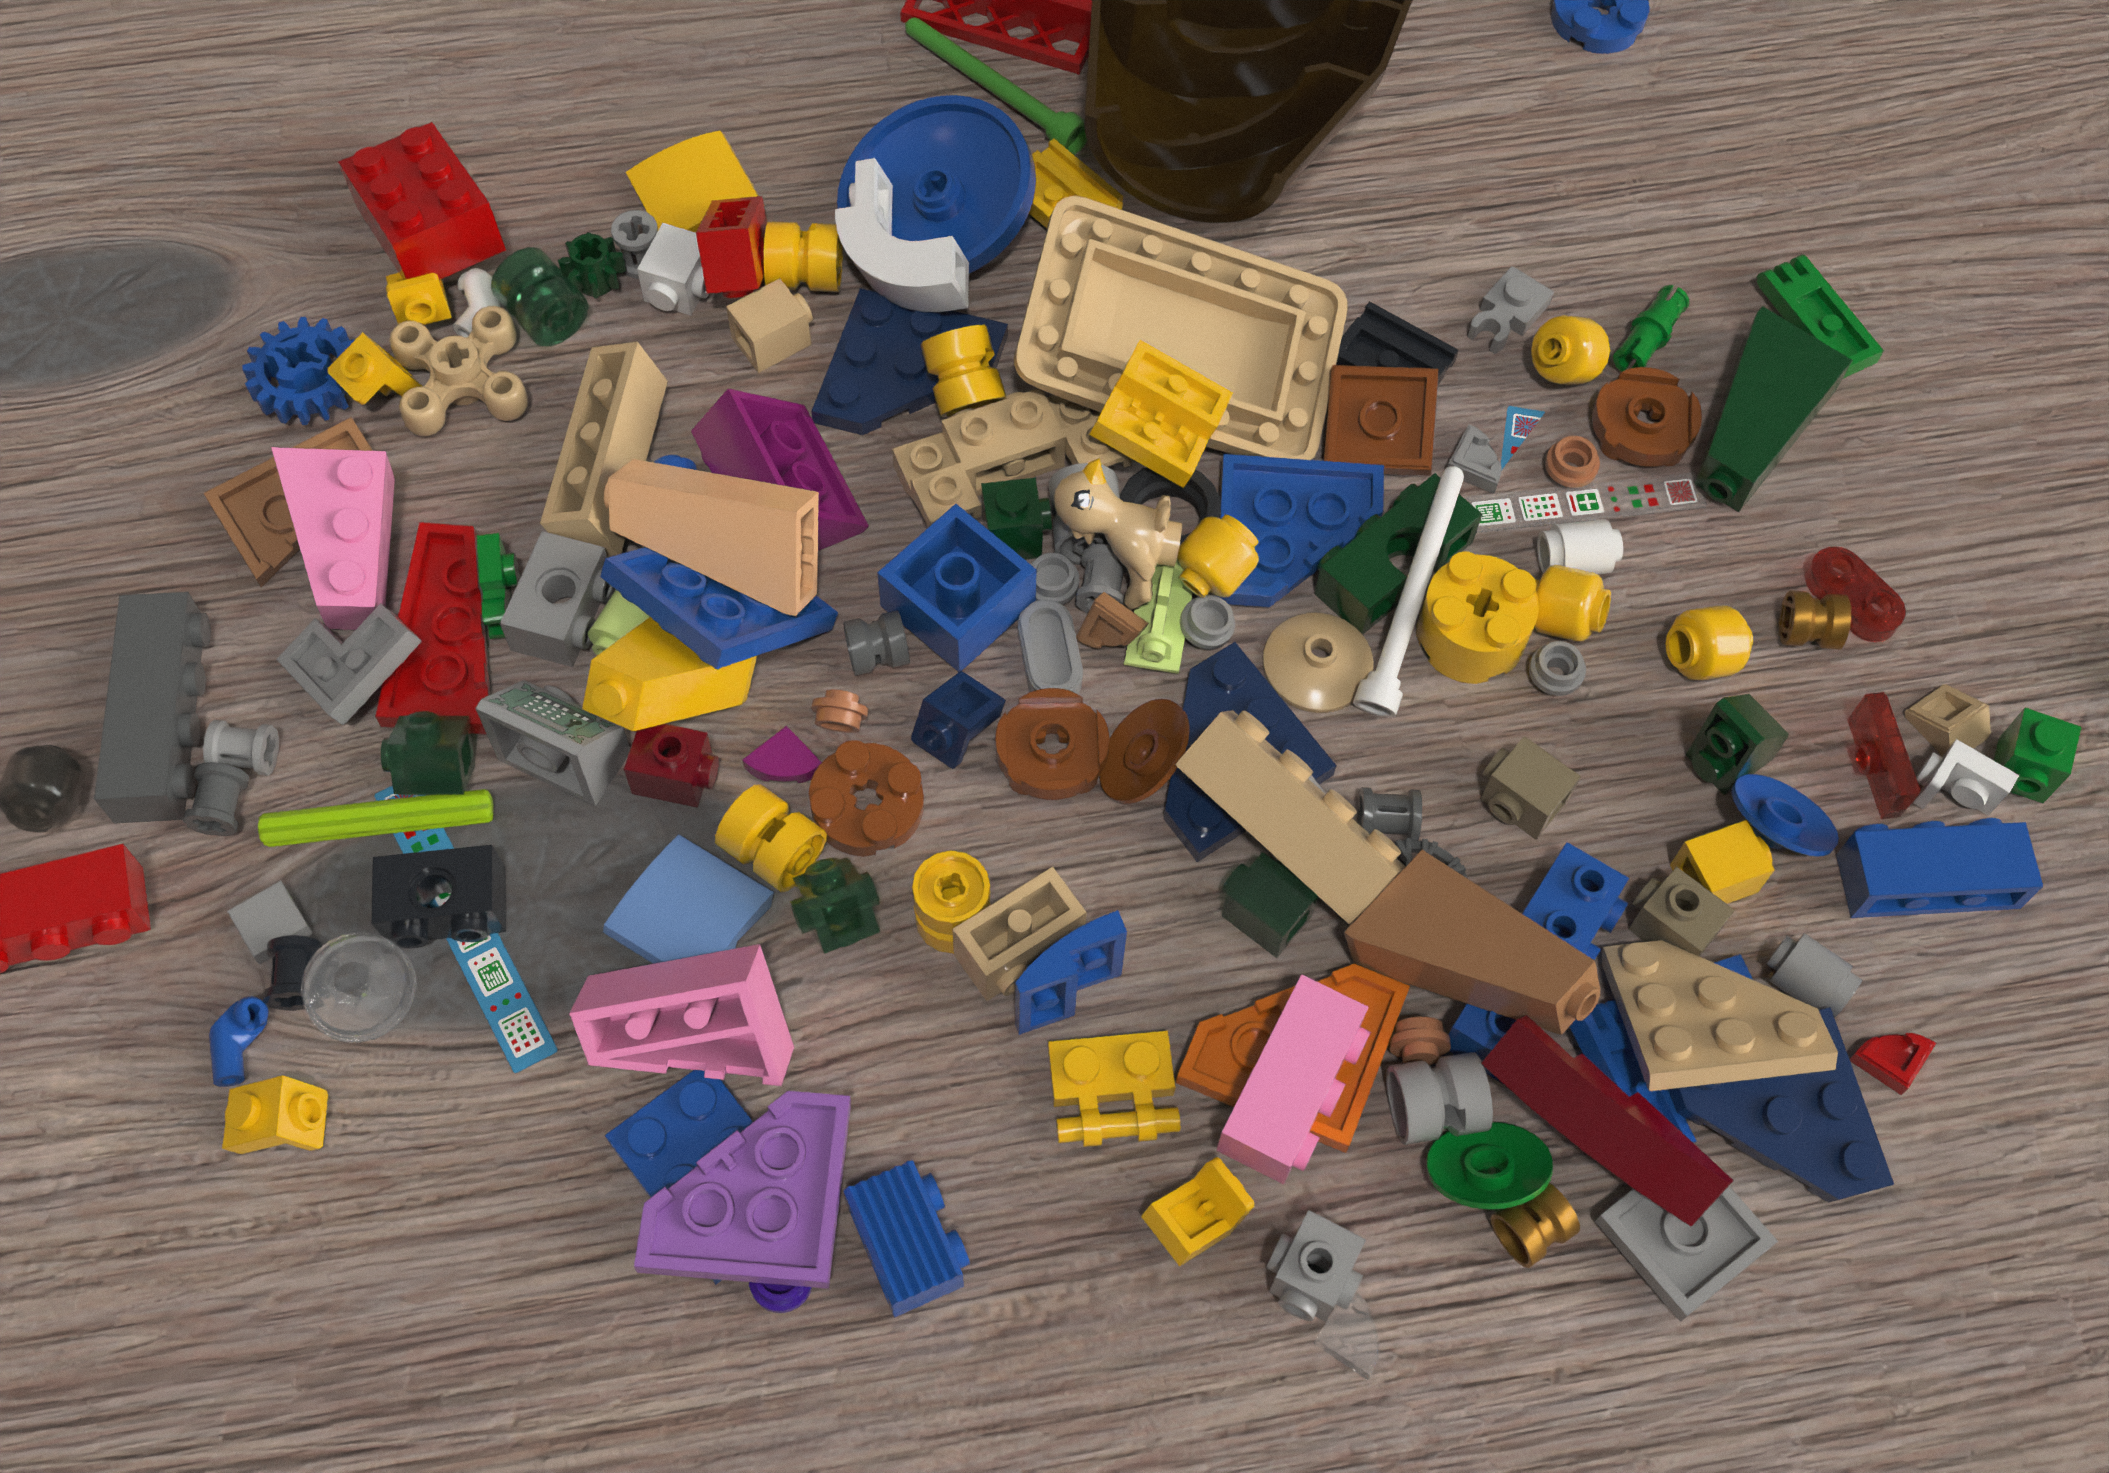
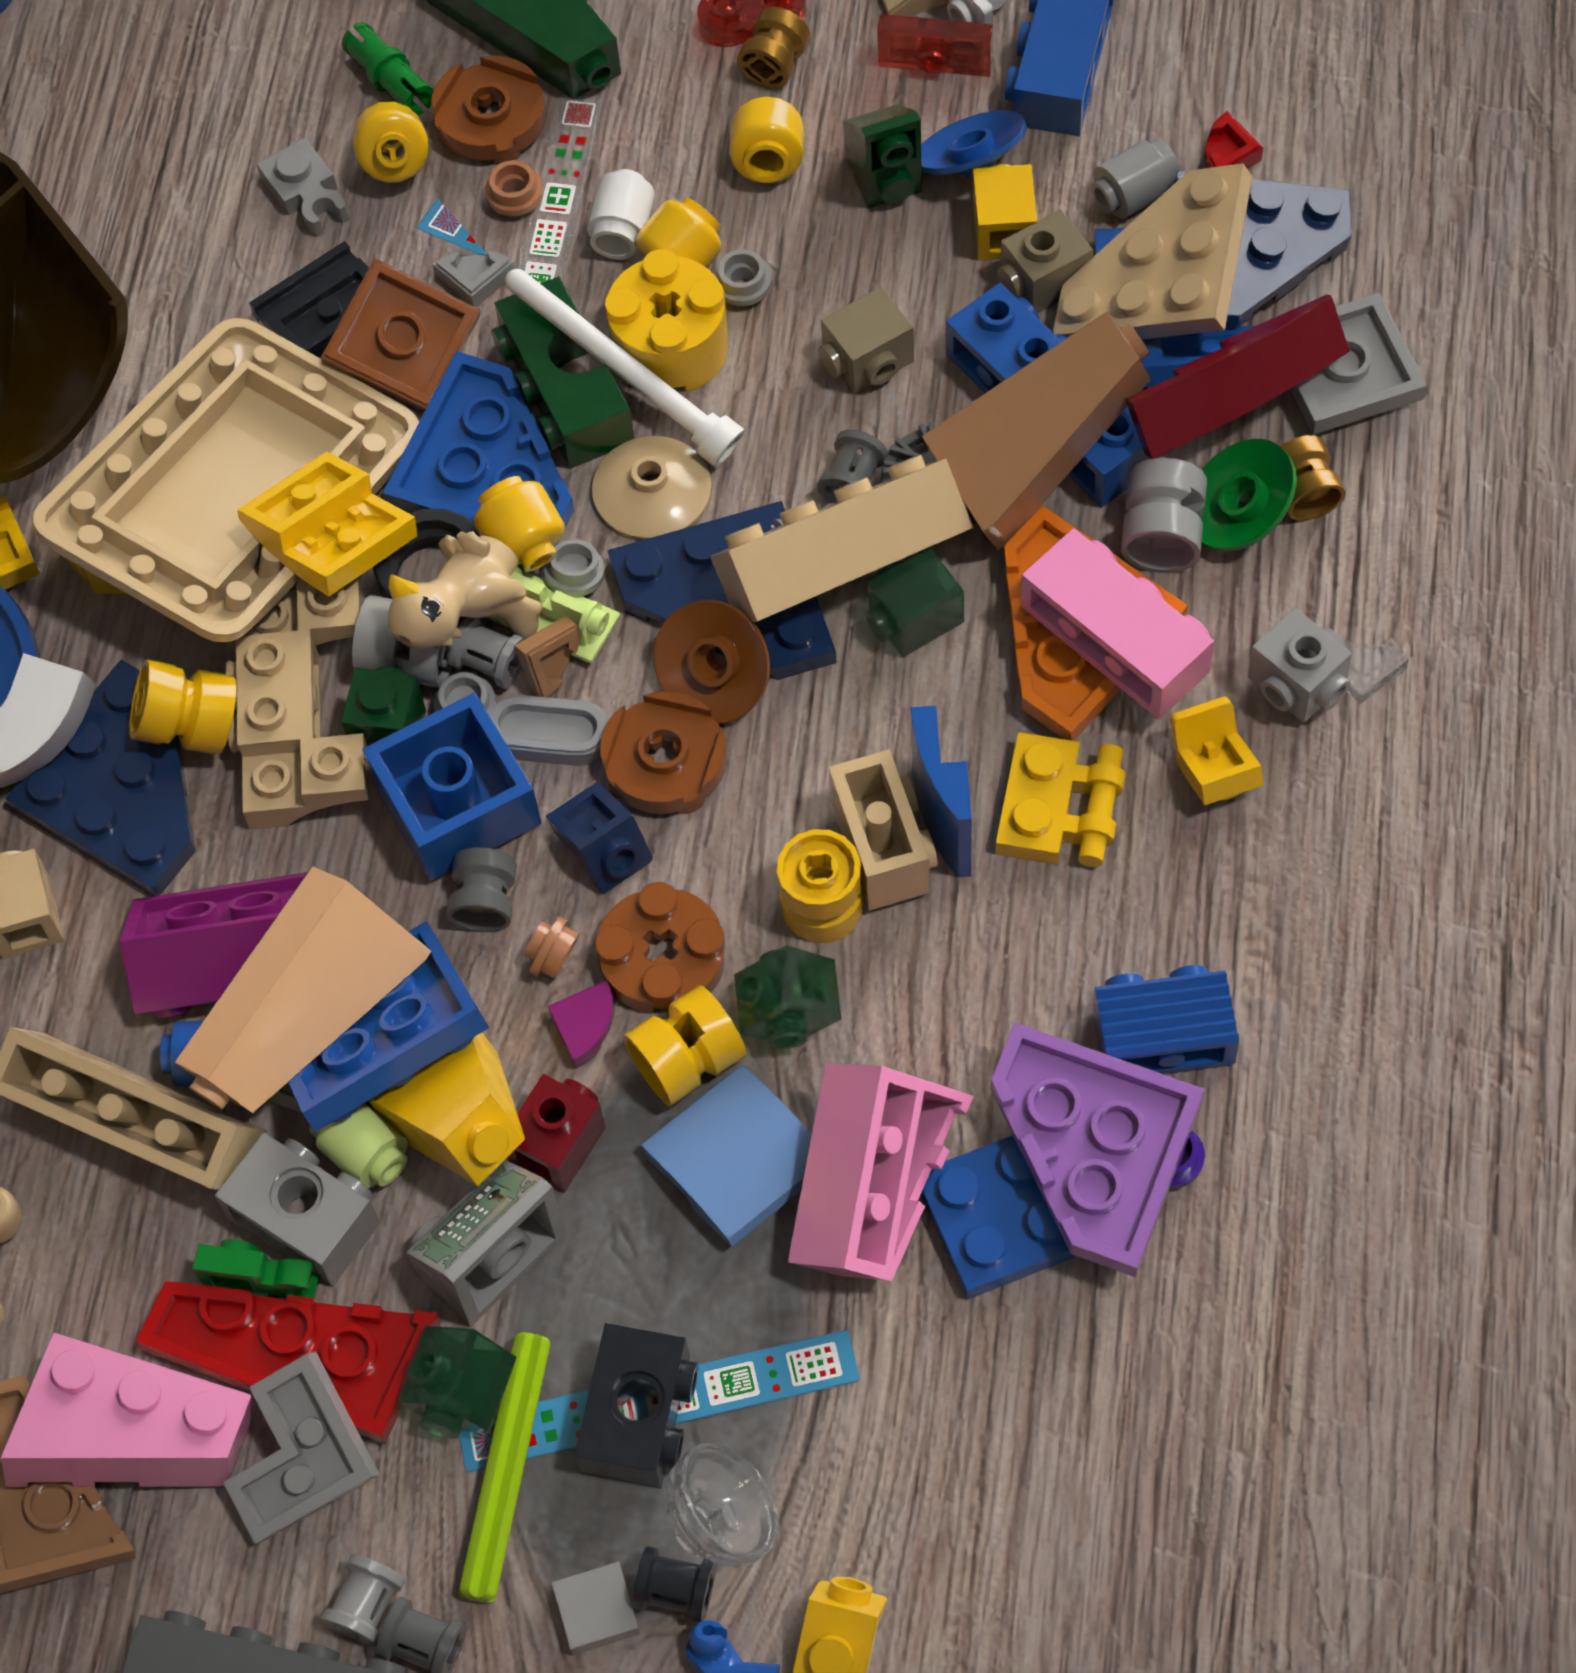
camera: 65 degrees left, 0 degrees up
nougat plate [1389,1017,1451,1066] -> none

